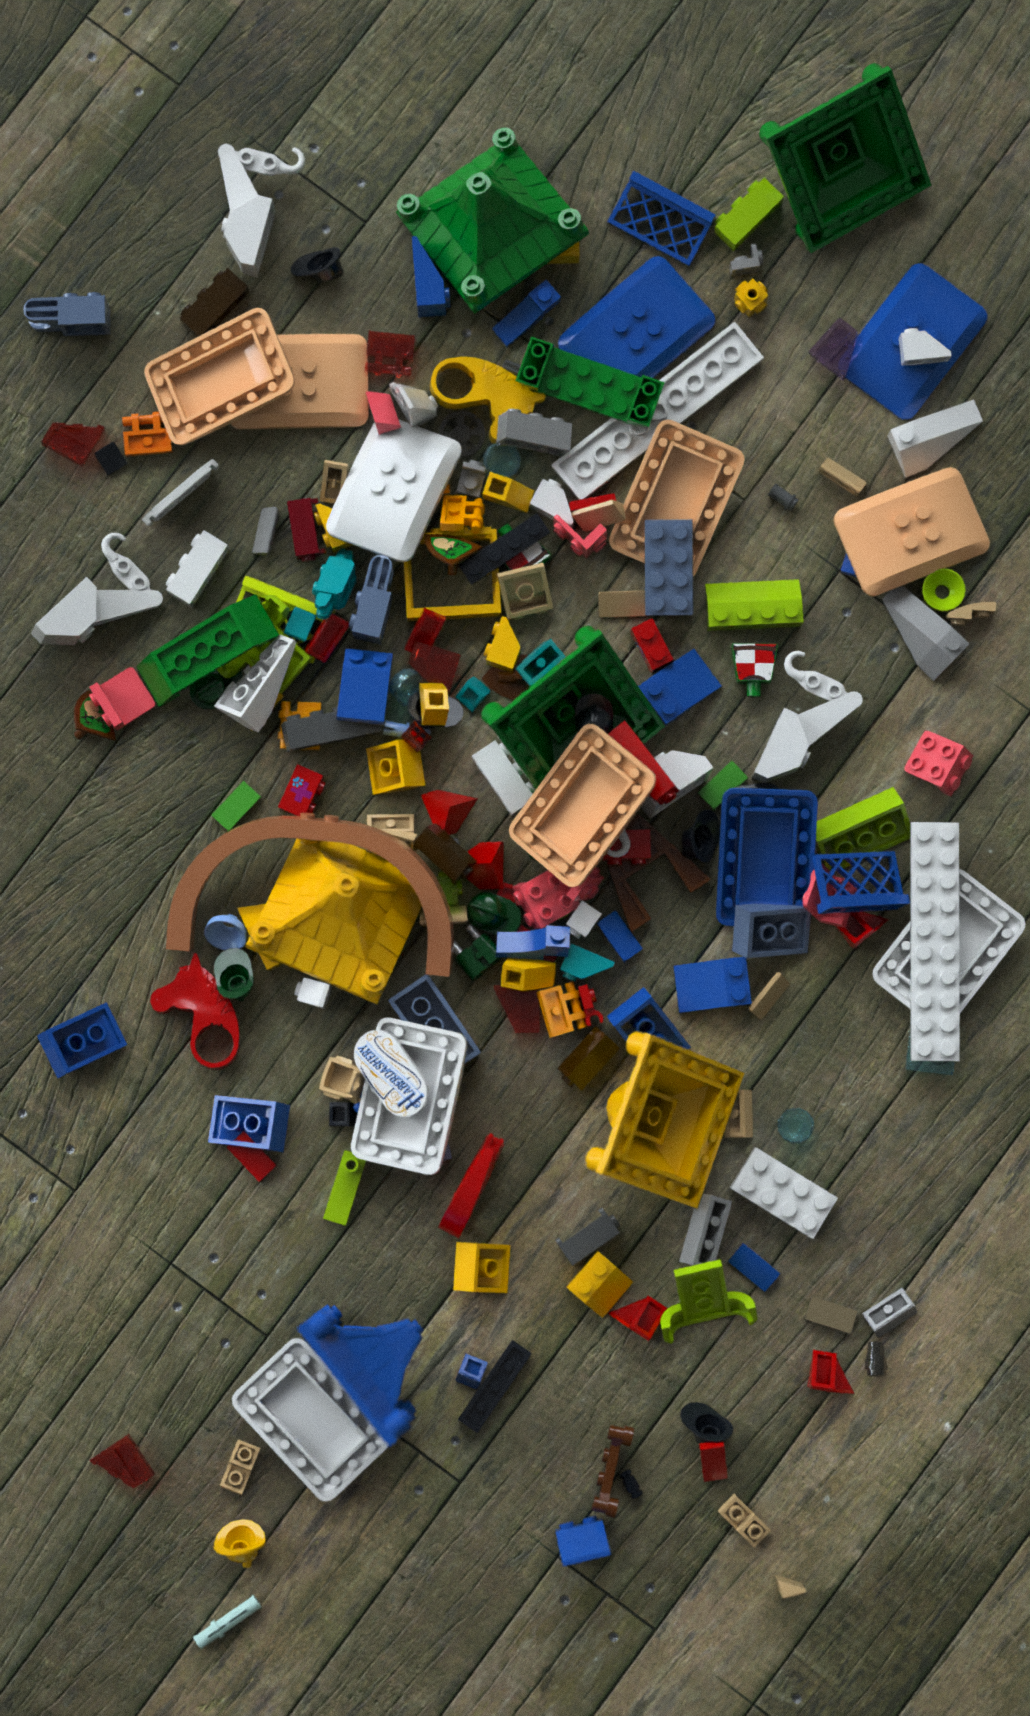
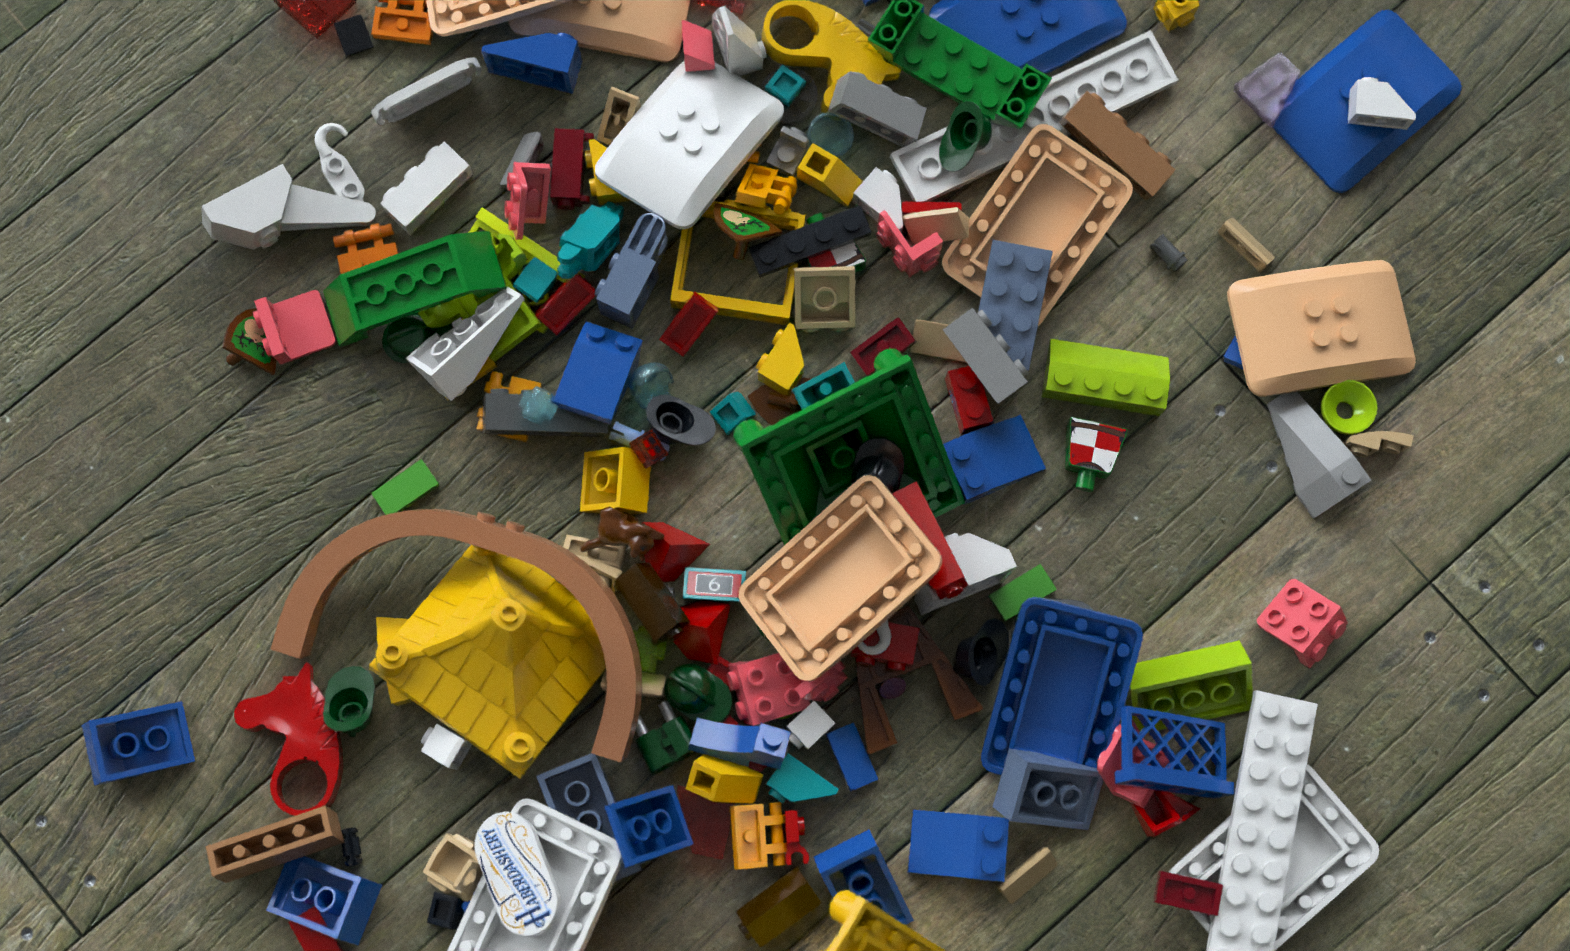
camera: 10 degrees right, 5 degrees down
light blue piece [204,914,248,950] -> none
red brick [278,764,326,816] -> none
clear red wing [408,640,461,695] -> none
yellow slope [419,683,449,725] -> none
white brick [472,740,535,816] -> none
white slope [752,651,862,783] -> none
white wedge [887,400,983,478] -> none
none -> medium nougat brick [206,806,344,883]
none -> orange plate [333,223,399,274]
none -> black piece [341,827,363,866]
none -> blue slope [481,32,582,94]
none -> coral bracket [504,162,551,240]
none -> clear light blue gear [518,387,558,425]
none -> reddish brown animal [580,506,665,561]
none -> blue slope [604,785,693,868]
none -> slope [683,567,746,602]
none -> teal tile [765,64,806,107]
none -> dark red plate [850,317,917,376]
none -> reddish brown sticker [880,677,906,699]
none -> dark green piece [939,101,992,172]
none -> light grey brick [943,308,1029,404]
none -> medium nougat brick [1058,91,1176,200]
none -> dark red plate [1153,871,1223,916]

